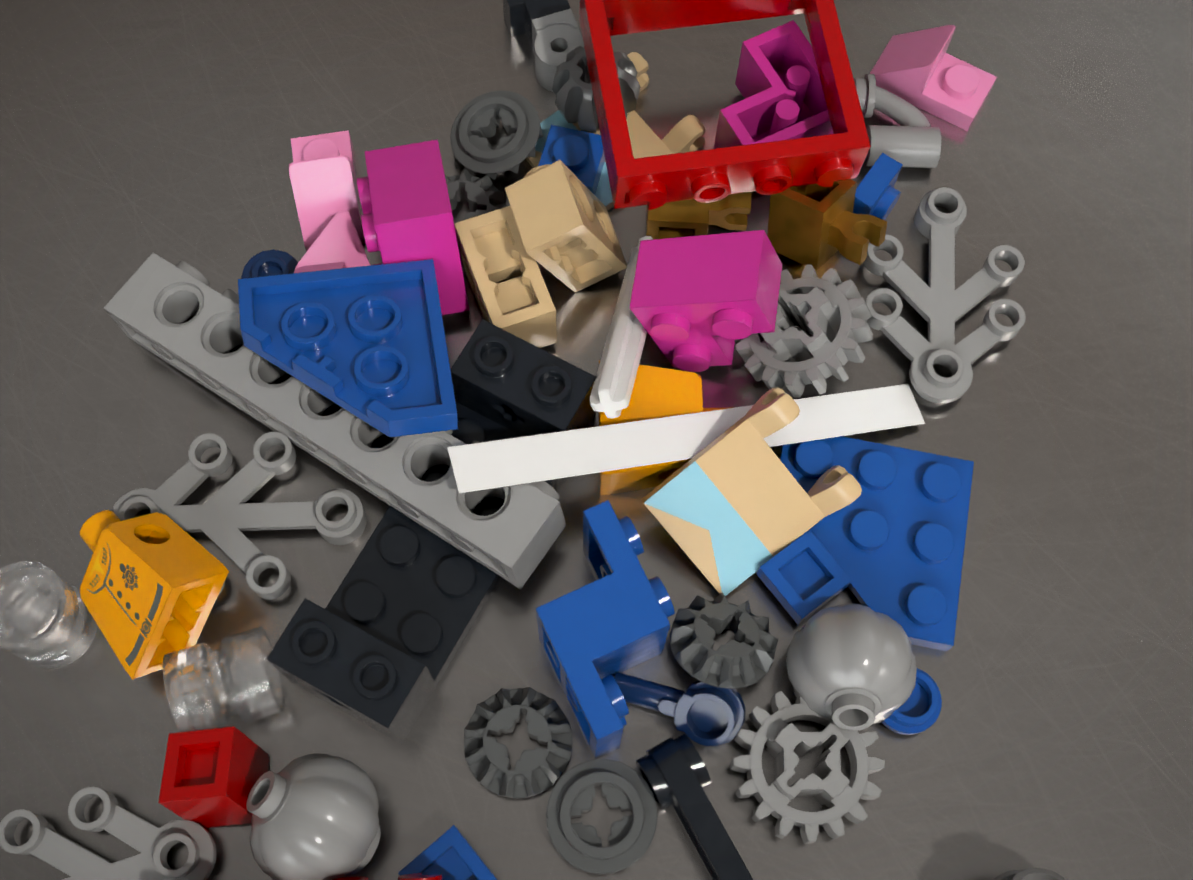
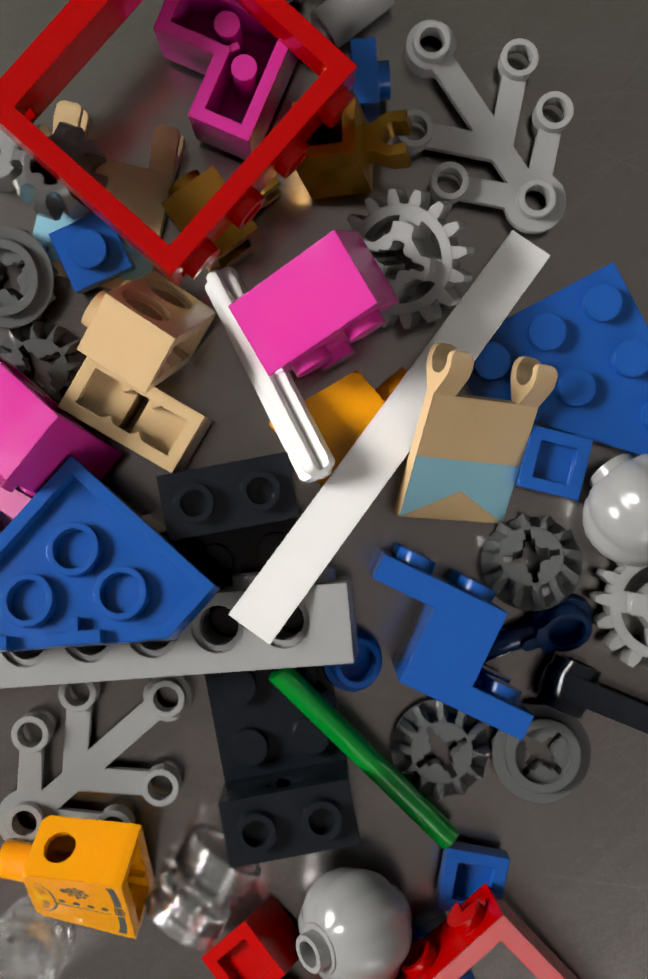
camera: 30 degrees left, 20 degrees up
none -> green bar [269,668,459,849]
none -> blue plate [321,629,382,692]

